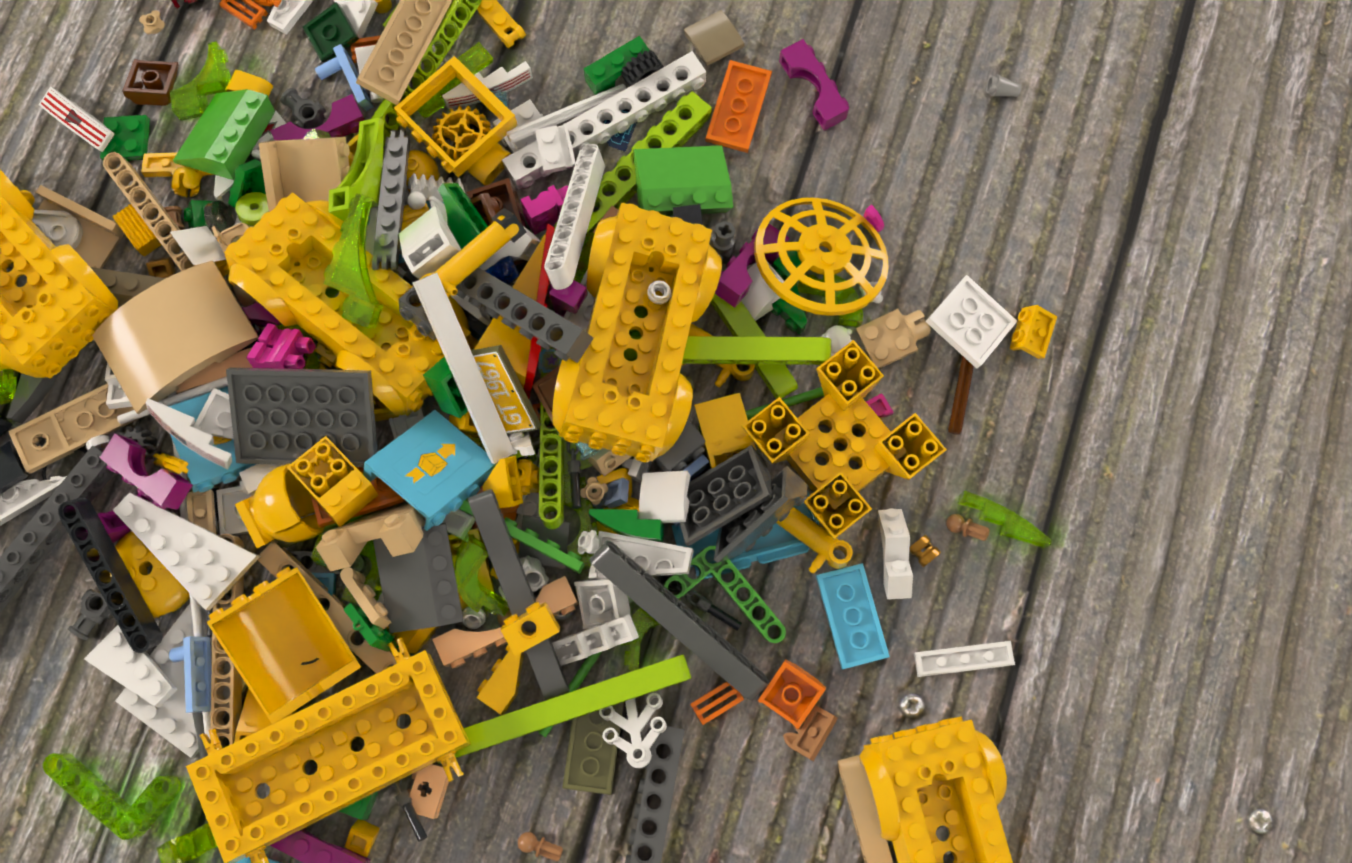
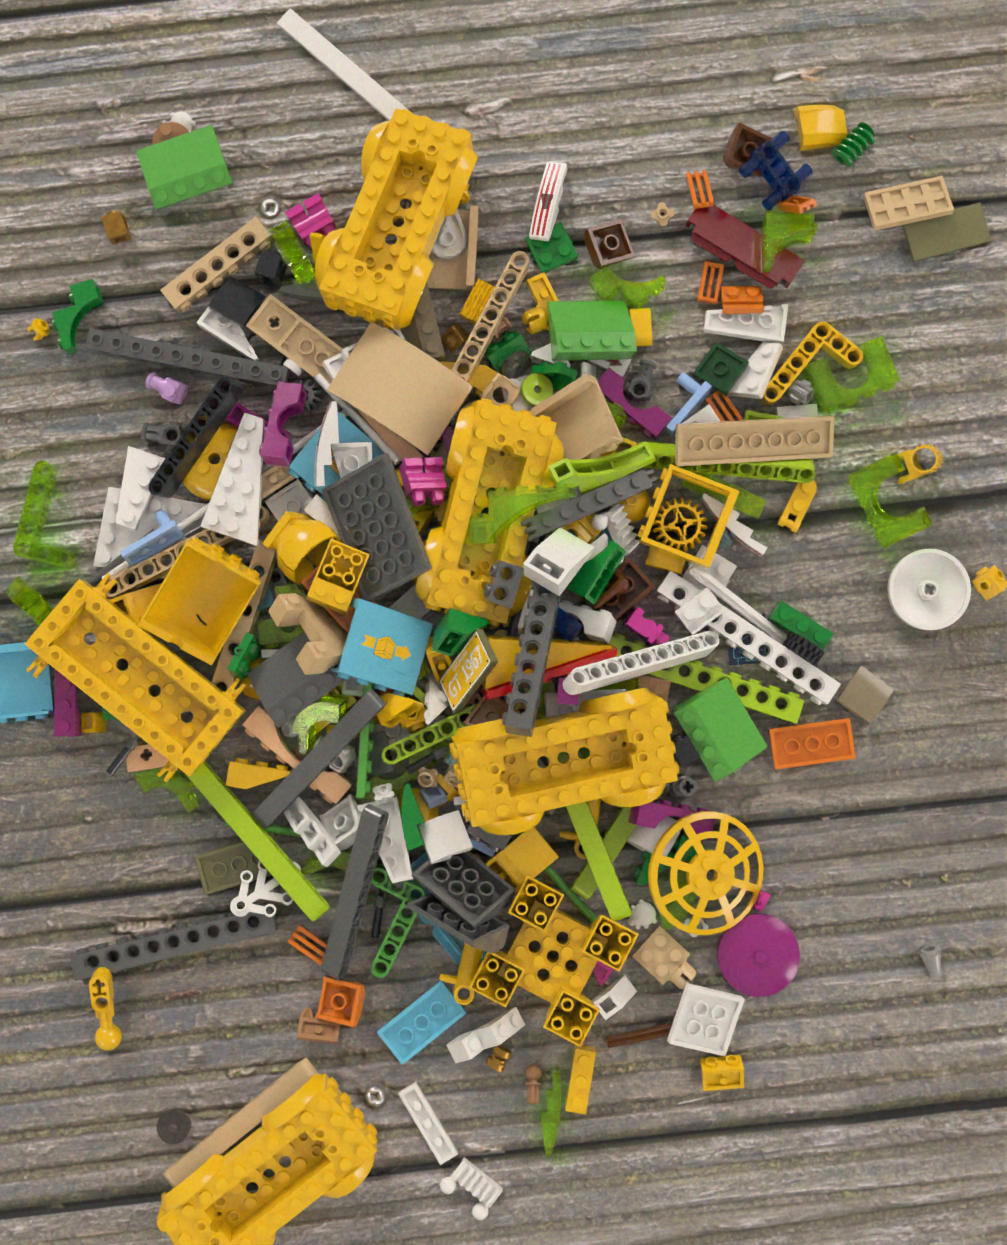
camera: 65 degrees right, 10 degrees up
yellow axle [153,453,189,474] -> none
white sticker [170,226,226,265] -> none
tan plate [340,567,392,629] -> none
white tile [413,273,515,464] -> none
yellow piece [419,208,526,297] -> none
yellow brick [501,602,560,656] -> none
medium nougat axle [518,832,563,862] -> none
white plate [647,281,671,304] -> none
magenta arch [779,39,849,131] -> none
none -> clear neon green arch [134,768,199,813]
none -> lavender connector [145,372,189,405]
none -> white gear [440,1157,503,1220]
none -> yellow arch [564,1044,596,1115]
none -> white slope [592,974,637,1020]
none -> magenta dish [717,913,800,997]

